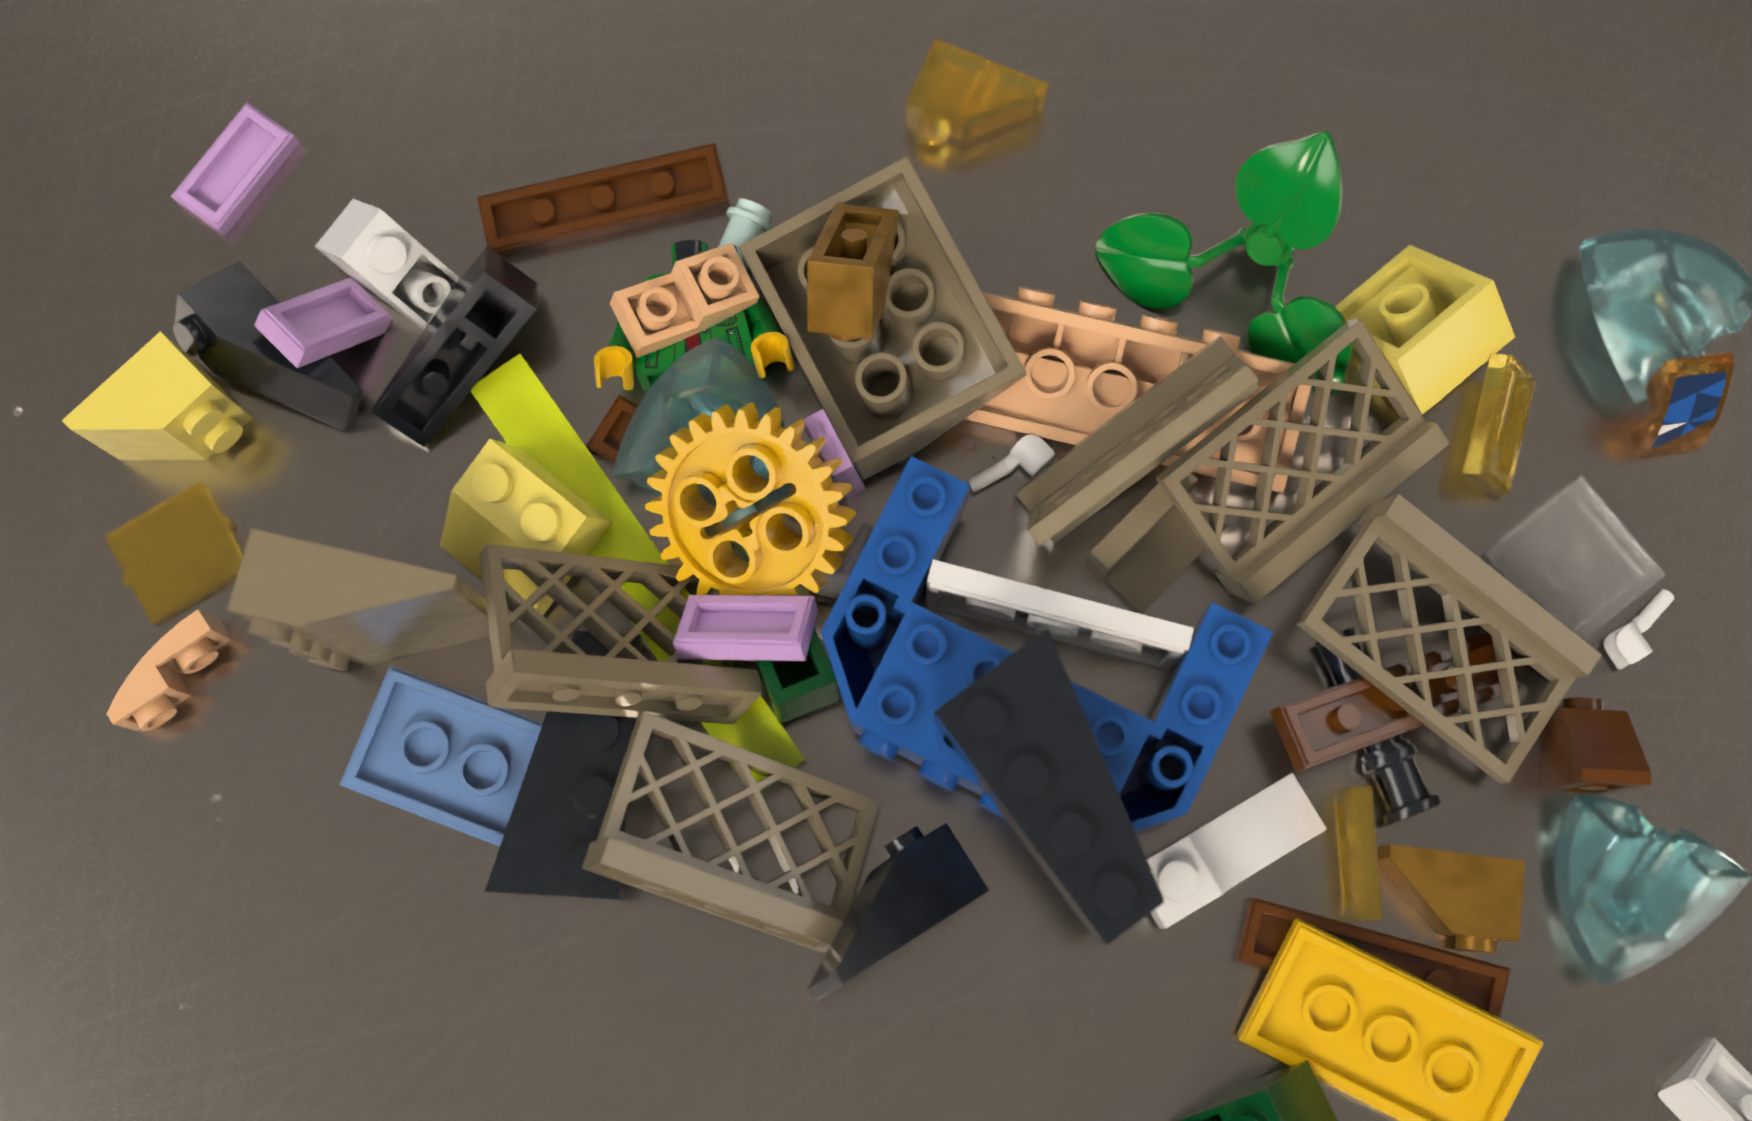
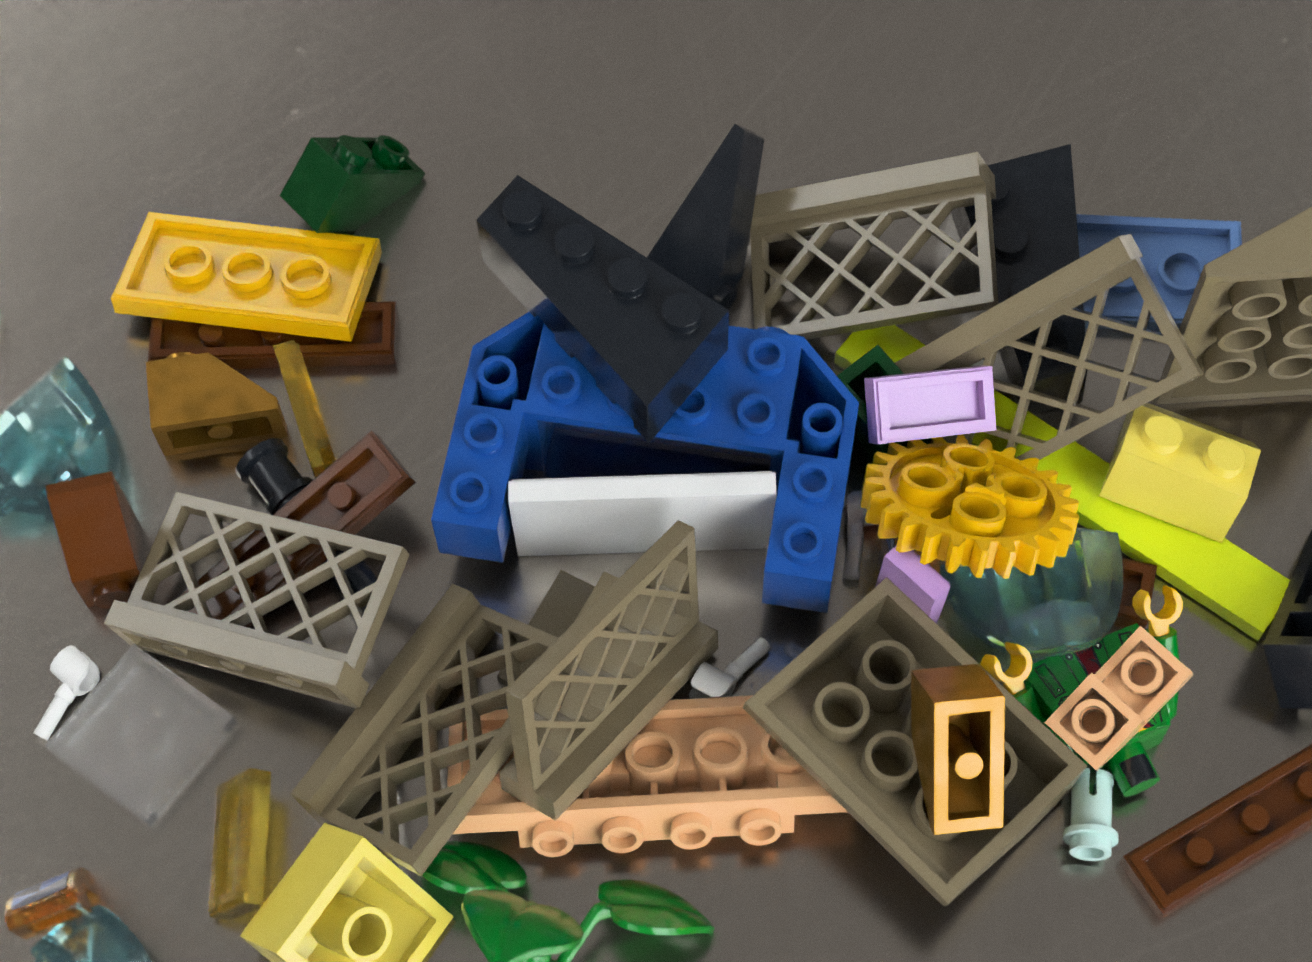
camera: 160 degrees right, 15 degrees down
white slope [1147,773,1327,929] -> none

